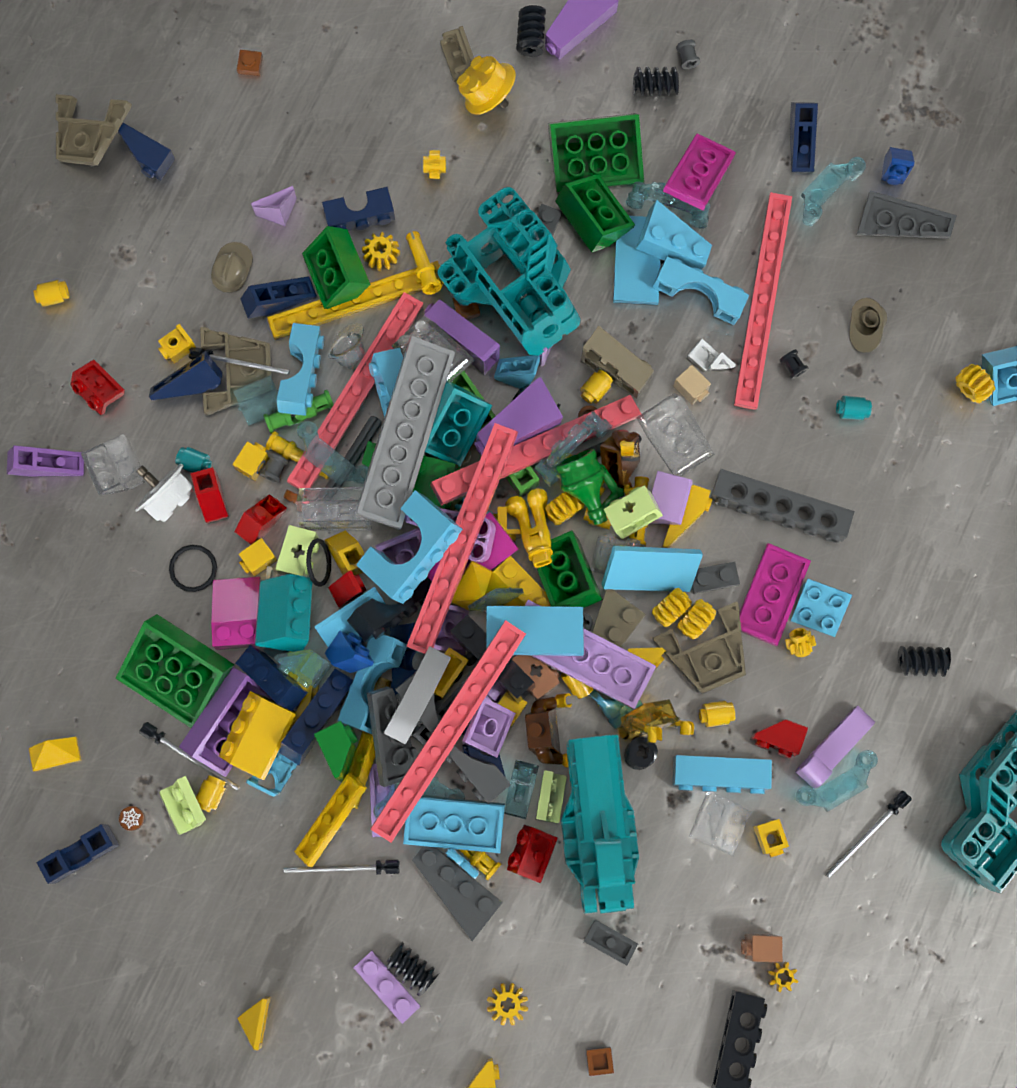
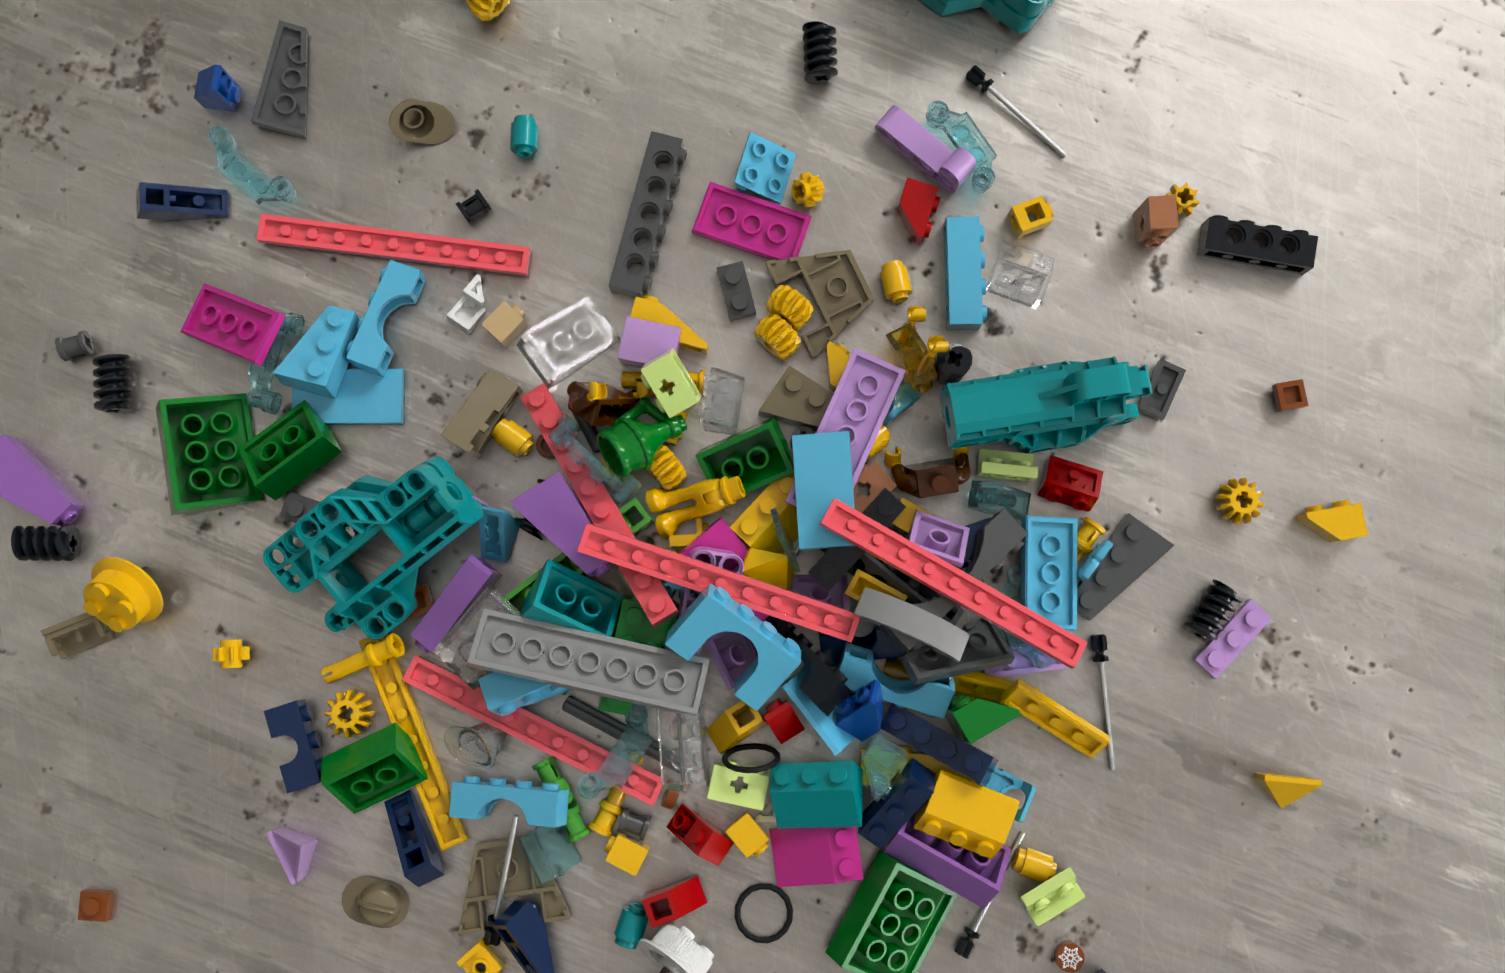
camera: 90 degrees left, 5 degrees up
medium azure tile [601,546,703,592] -> none

